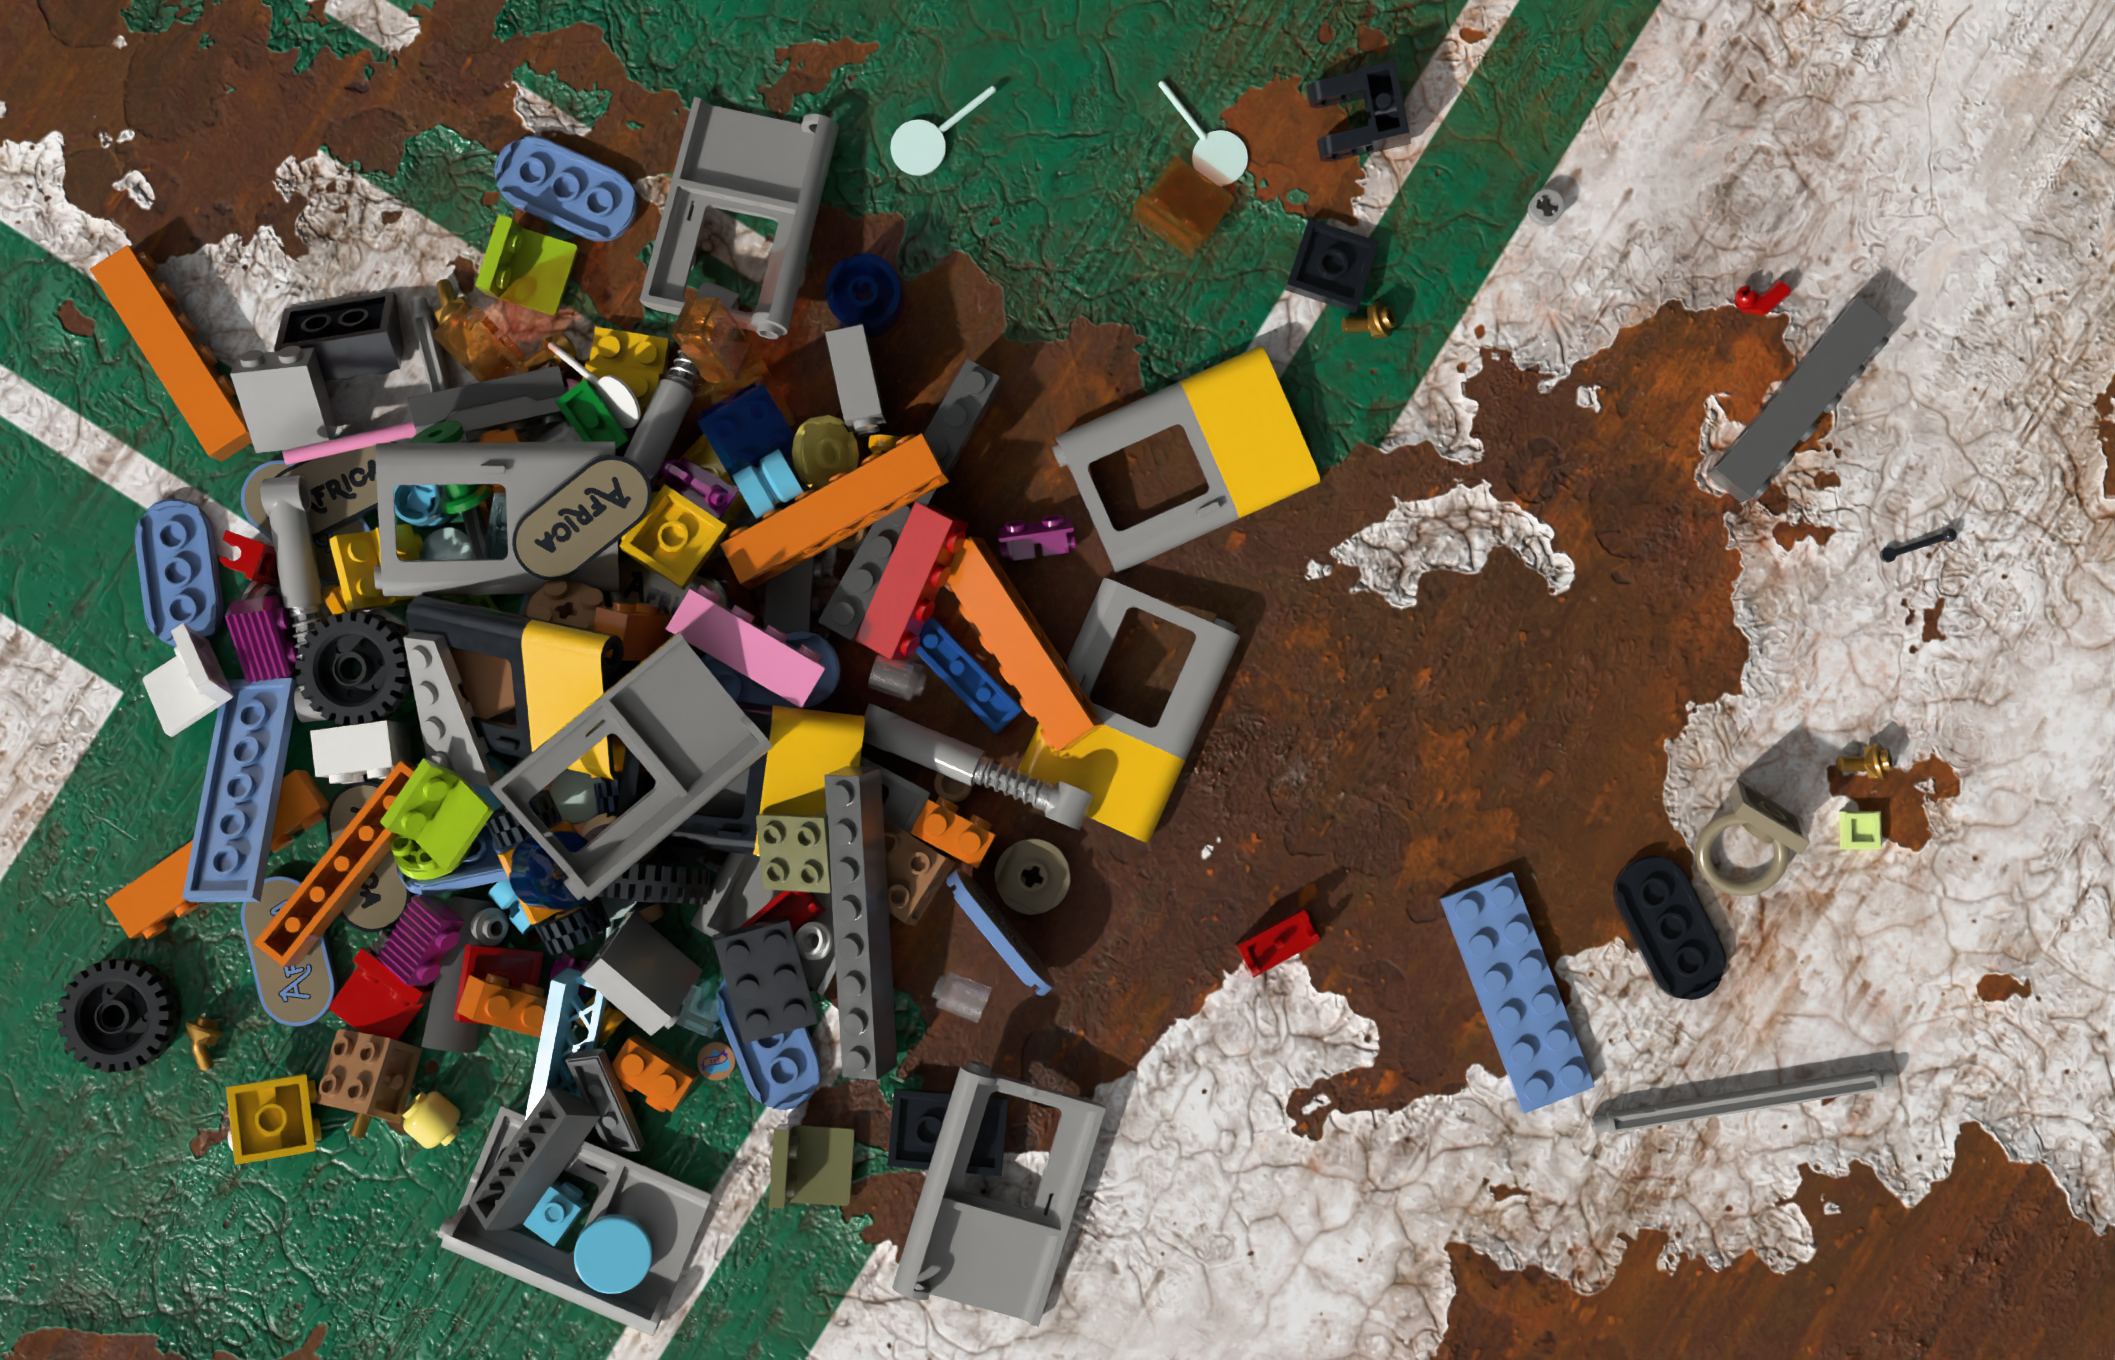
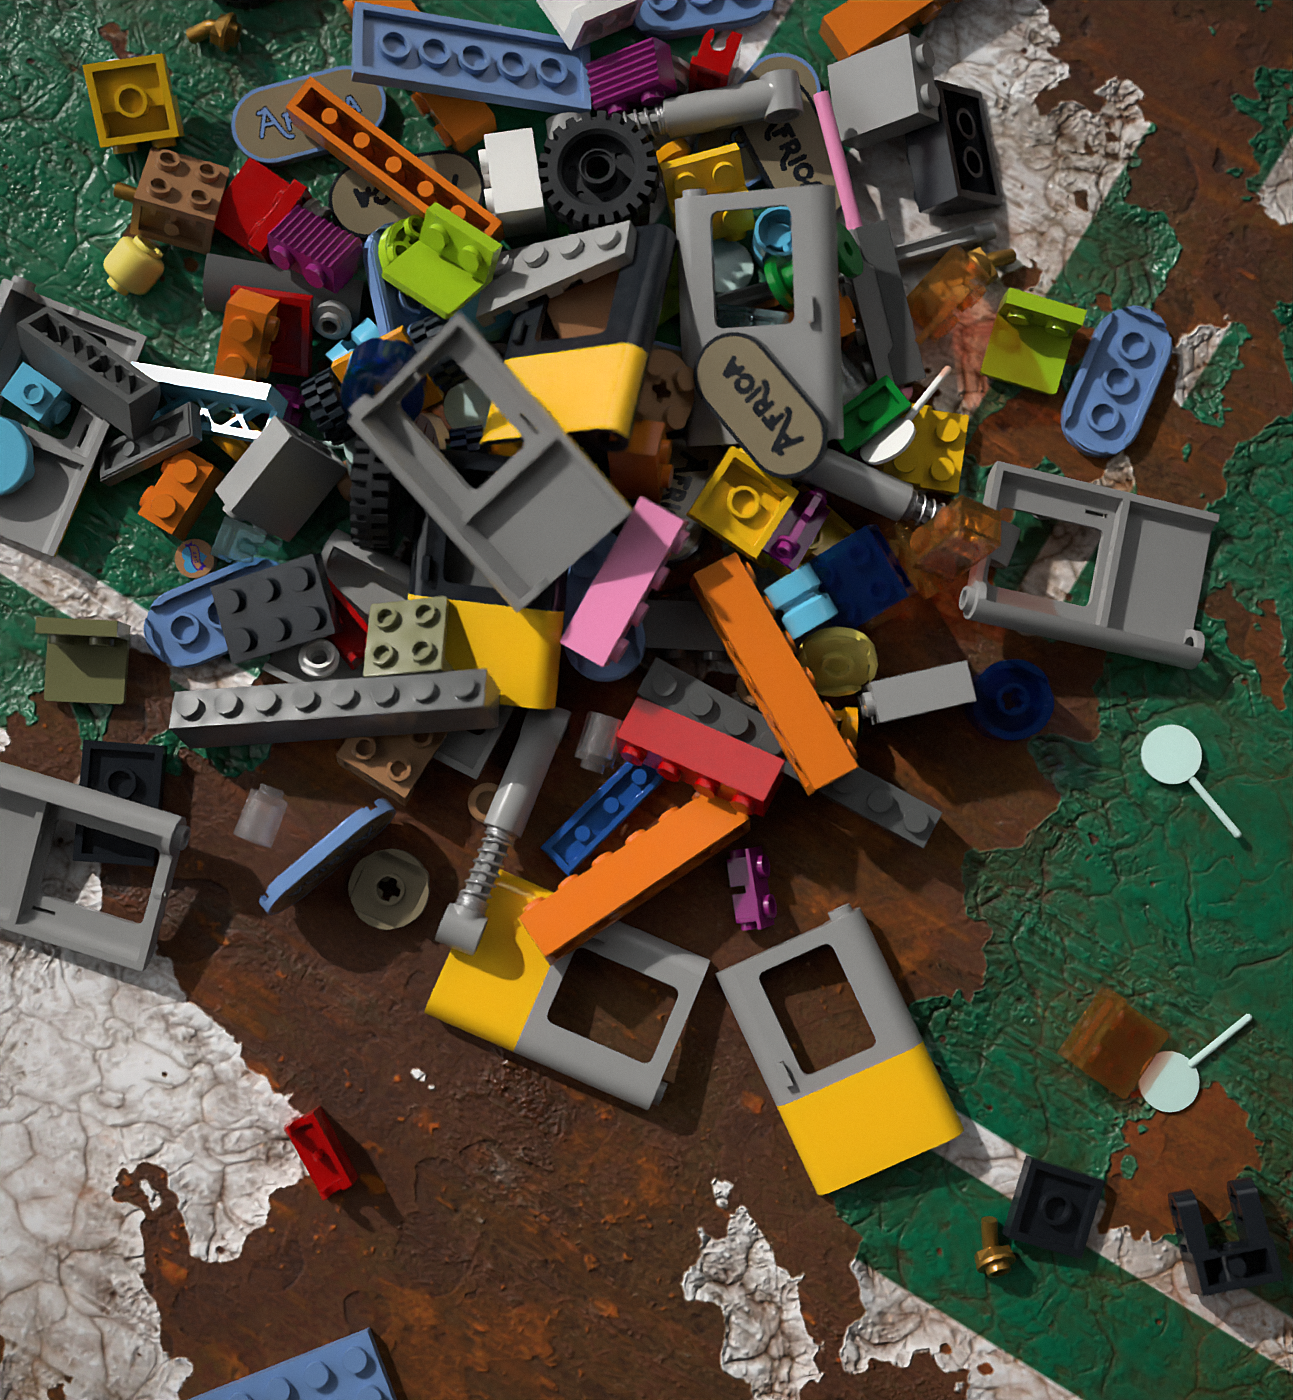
camera: 80 degrees right, 0 degrees up
pearl gold plate [522,333,576,372] -> none
orange brick [910,796,997,869] -> none

